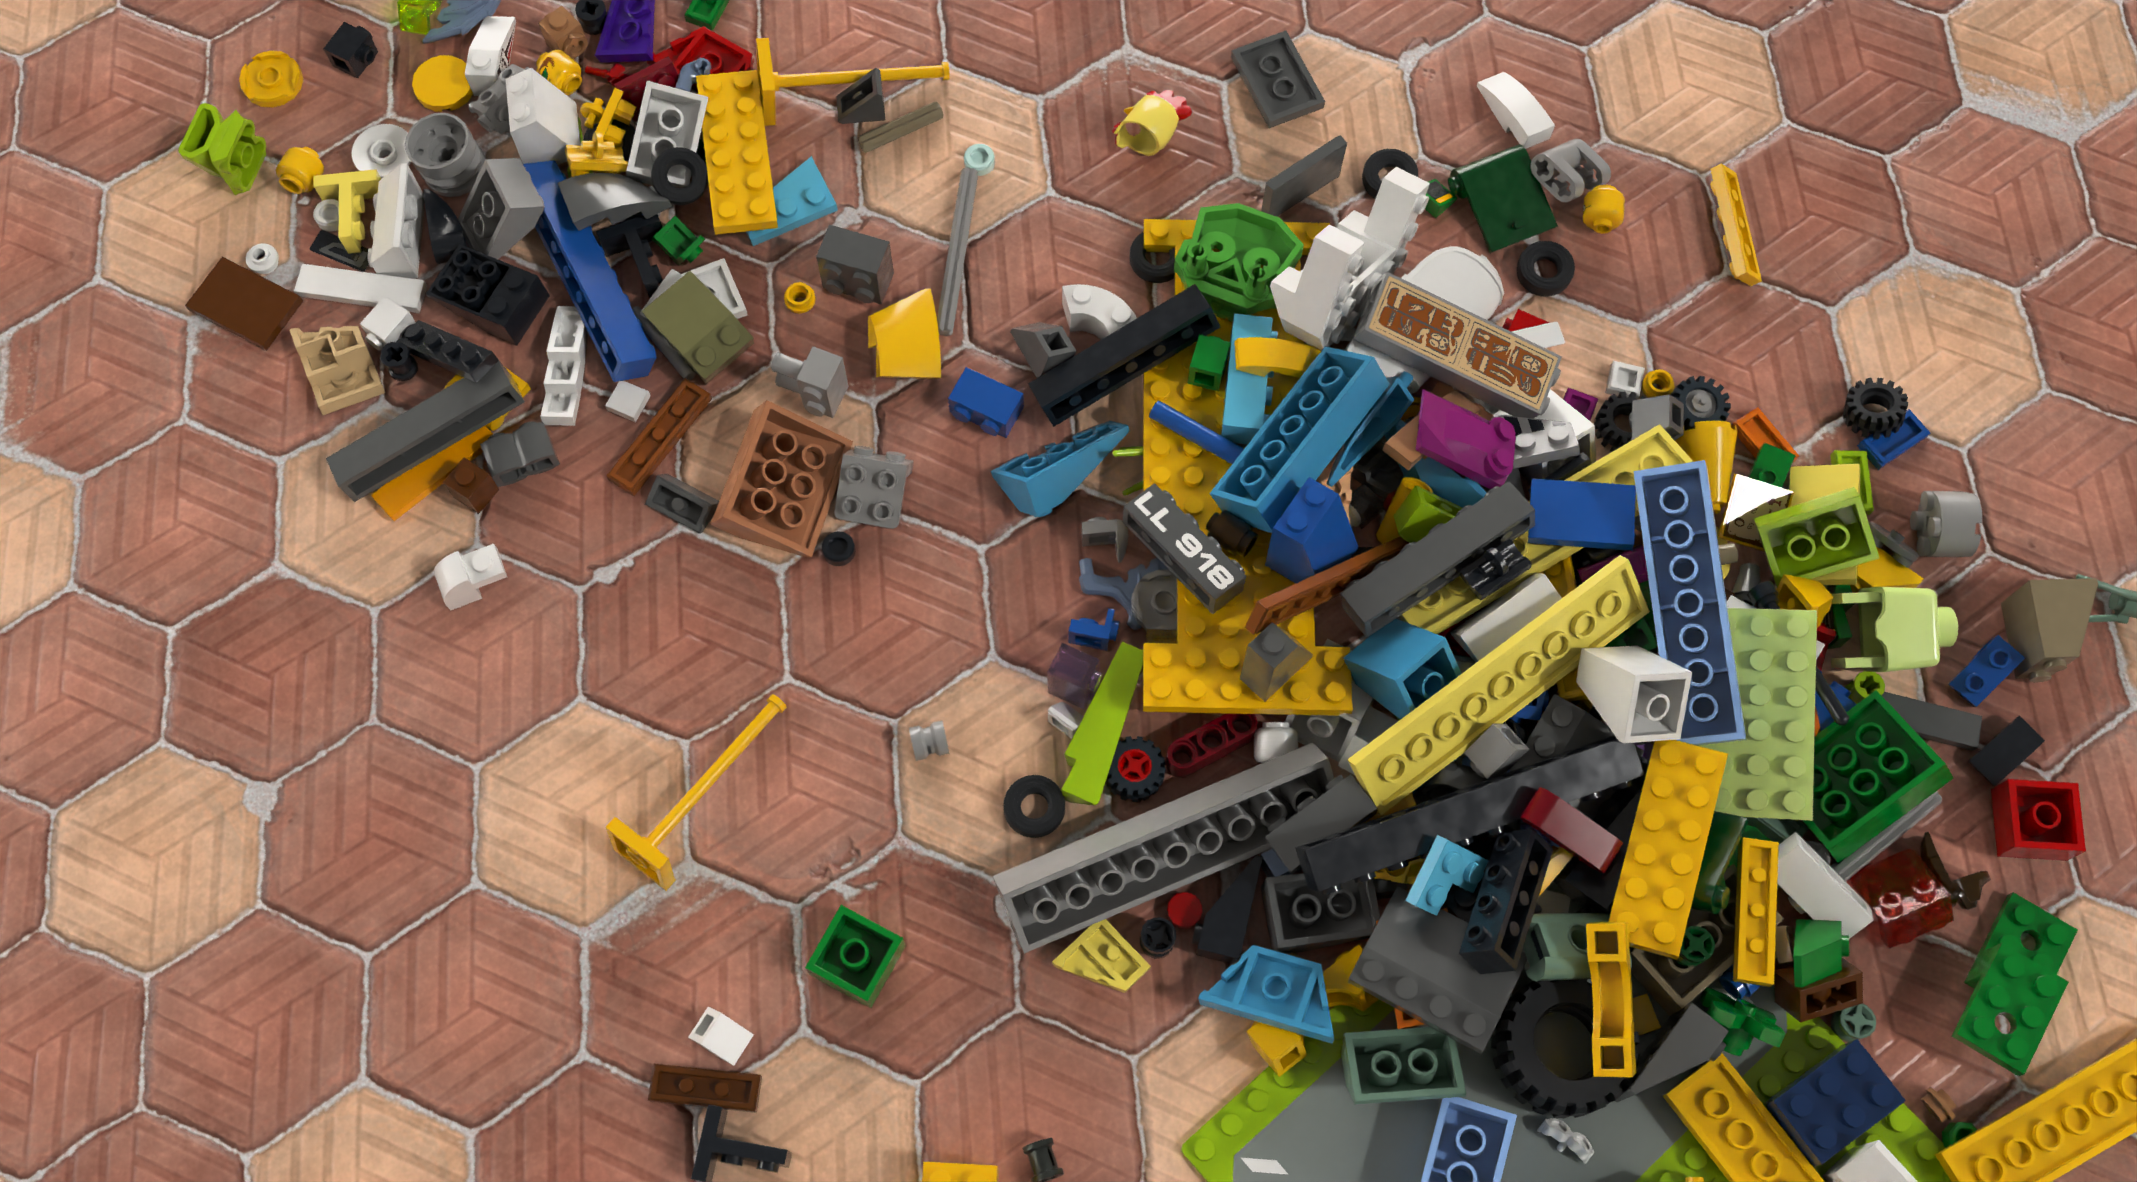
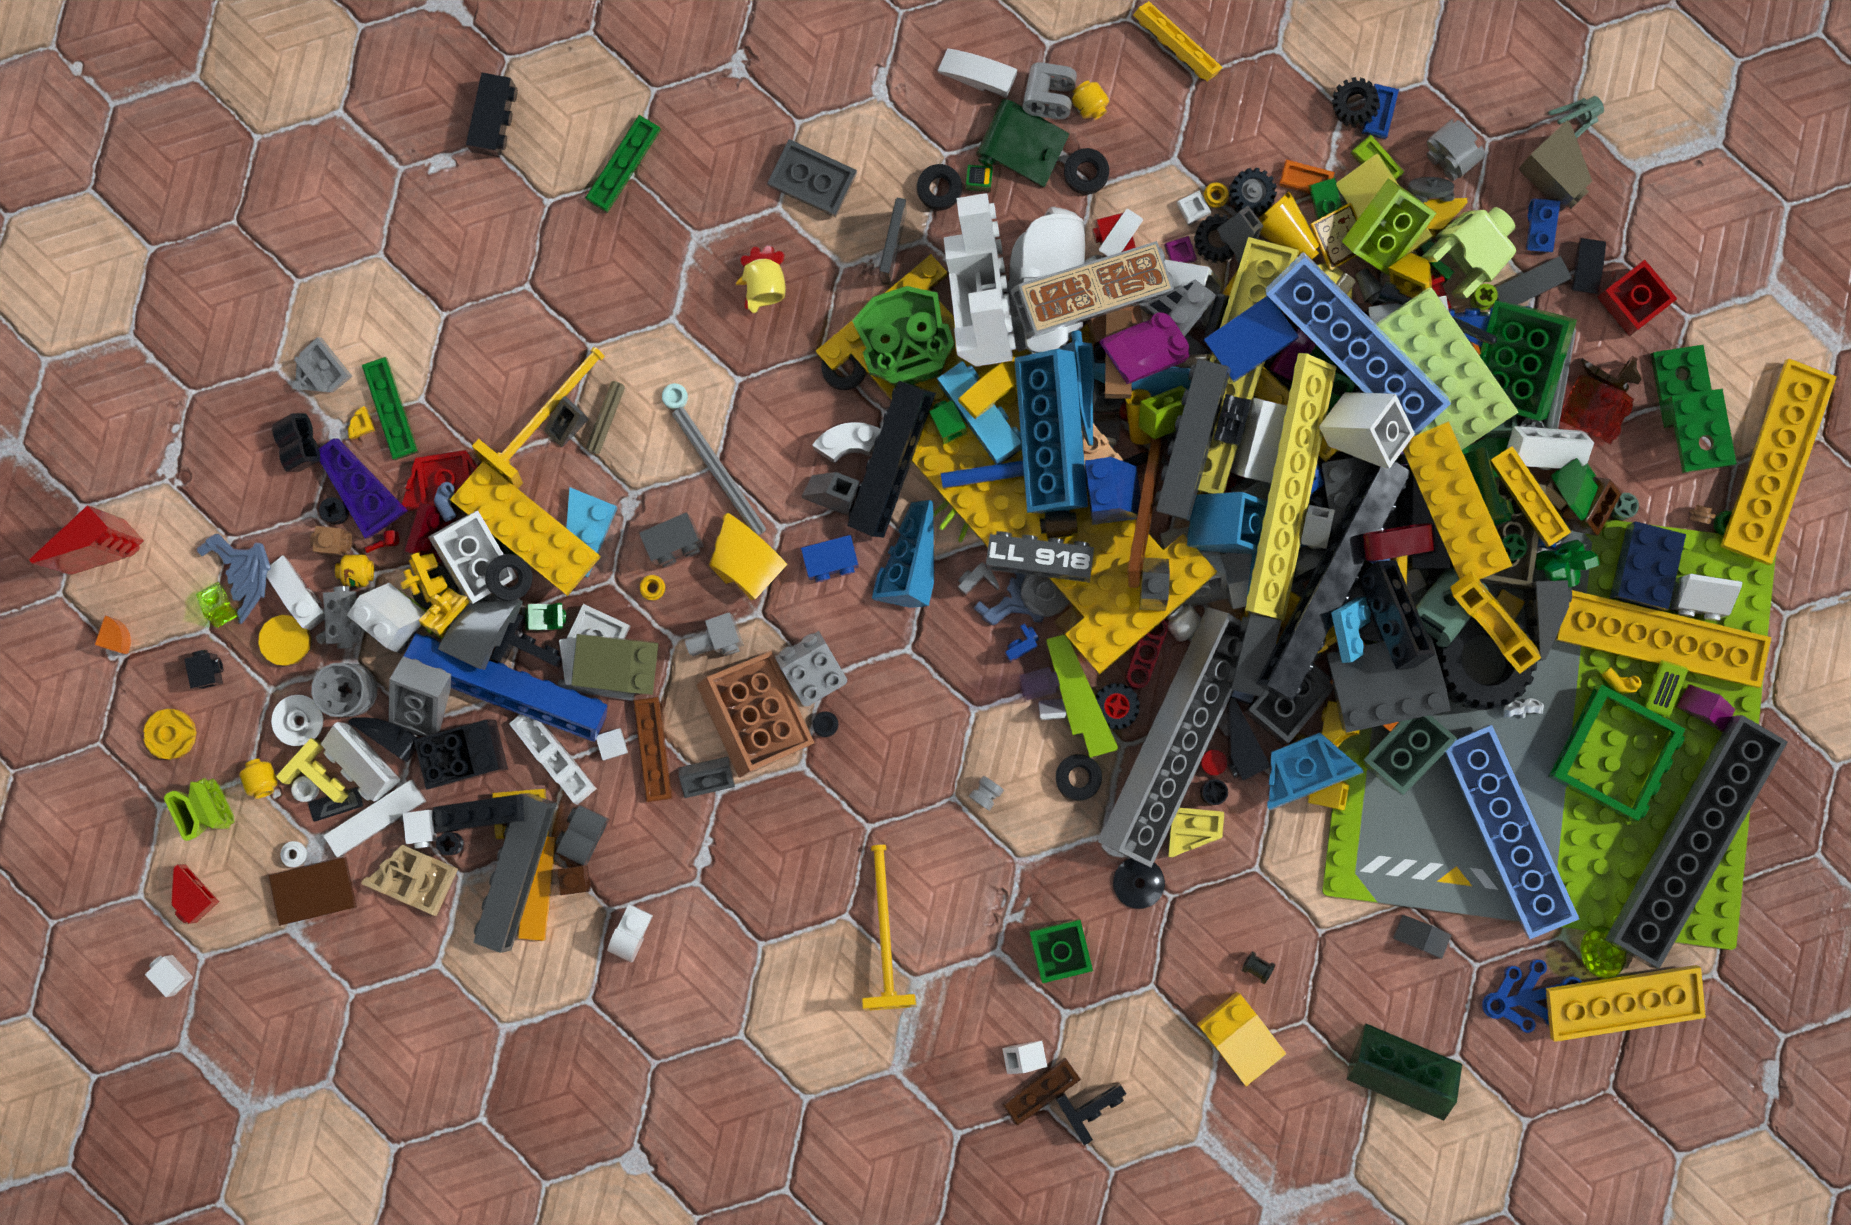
camera: 35 degrees left, 15 degrees up
none -> white brick [145,955,193,997]
none -> red slope [171,864,220,924]
none -> black dish [1113,858,1165,909]

